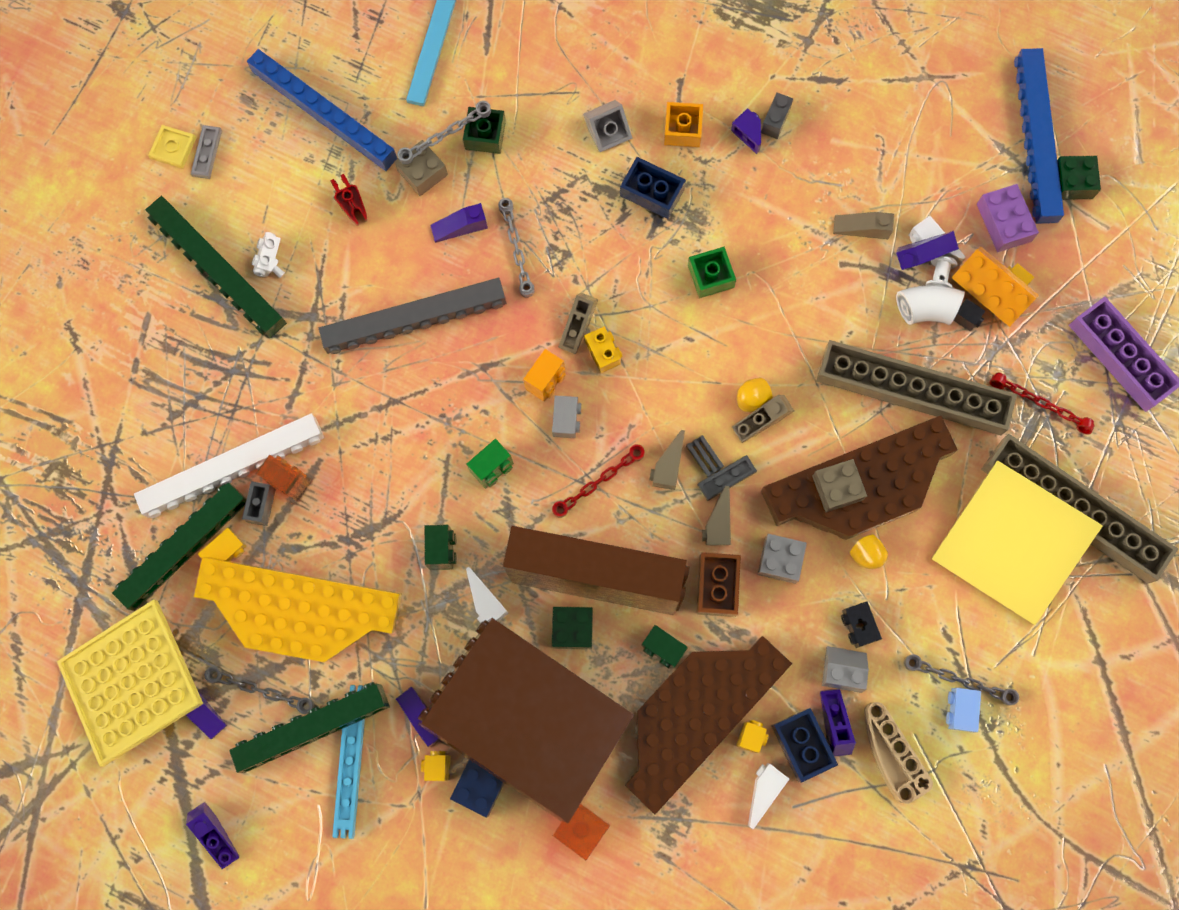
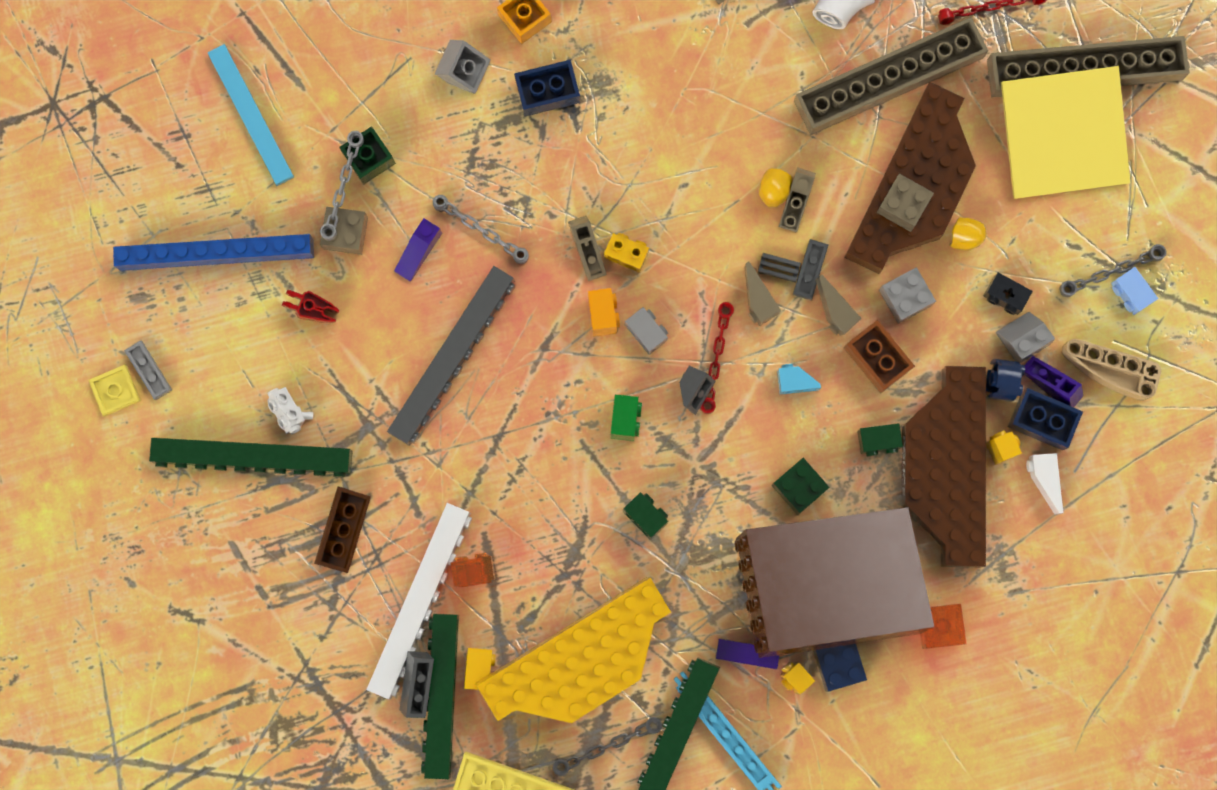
camera: 45 degrees left, 5 degrees up
dark grey brick [242,481,276,526] -> none
white slope [466,567,508,623] -> none
reddish brown container [503,526,690,615] -> none
green brick [688,246,736,298] -> none
none -> reddish brown slope [314,486,371,573]
none -> dark grey brick [399,651,434,718]
none -> dark grey slope [679,365,716,415]
none -> medium azure slope [777,364,821,395]
none -> dark blue brick [986,359,1025,401]

